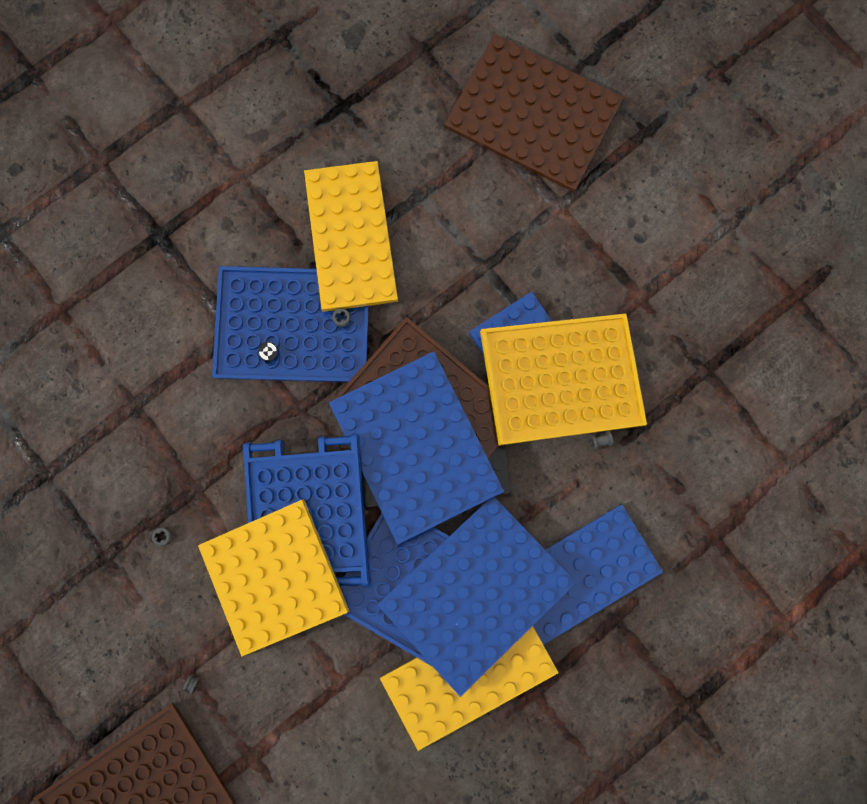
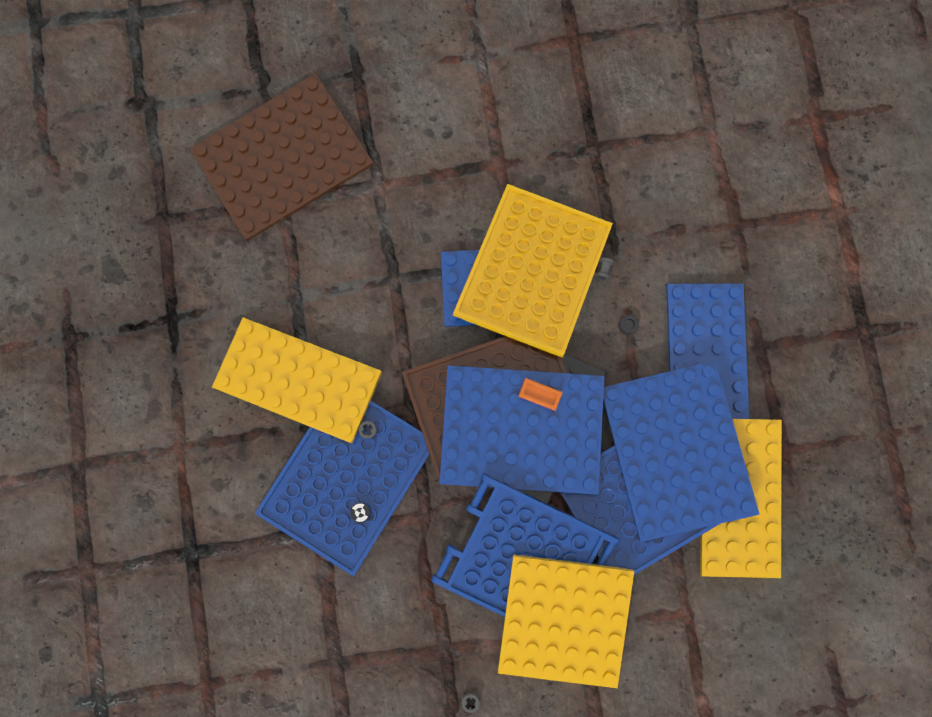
camera: 55 degrees left, 0 degrees up
none -> orange tile [518,378,563,411]
none -> black tile [619,315,639,335]

